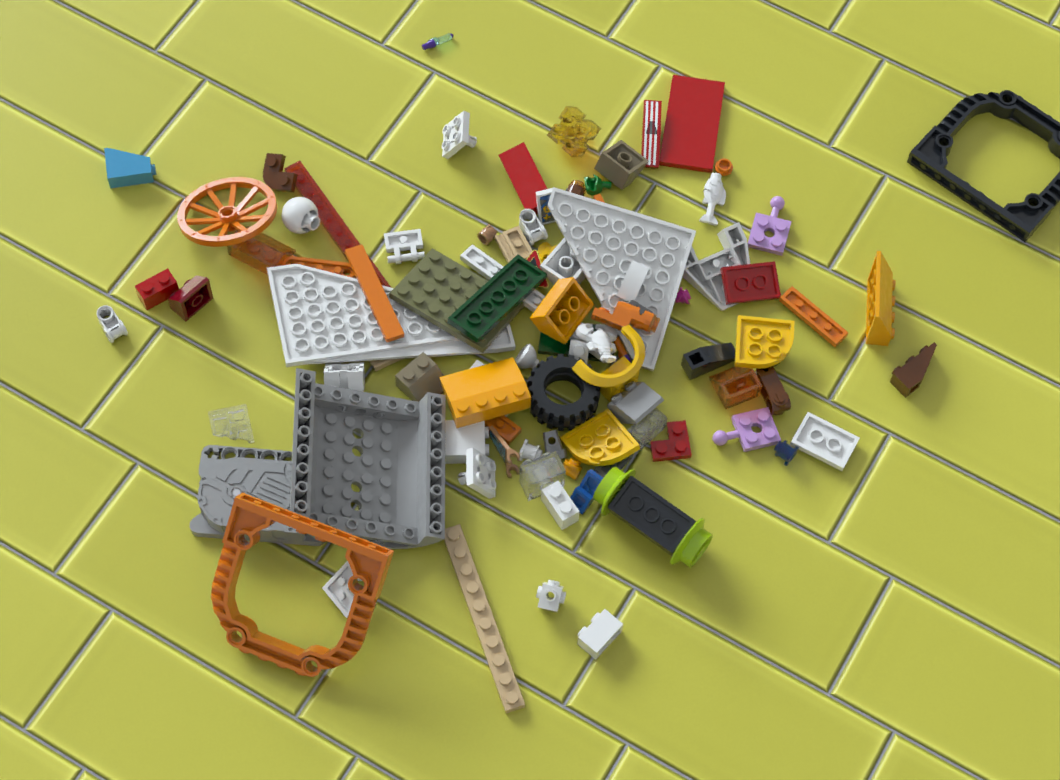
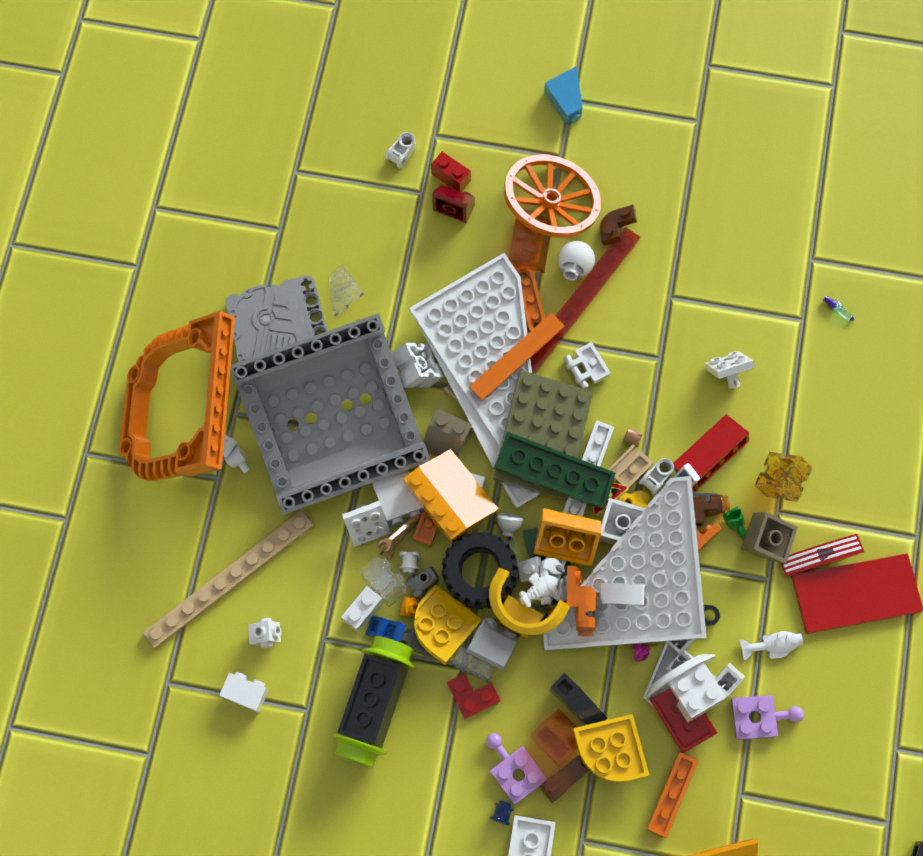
camera: 75 degrees right, 10 degrees up
orange plate [715,158,733,176] -> none
none -> white piece [645,654,726,722]

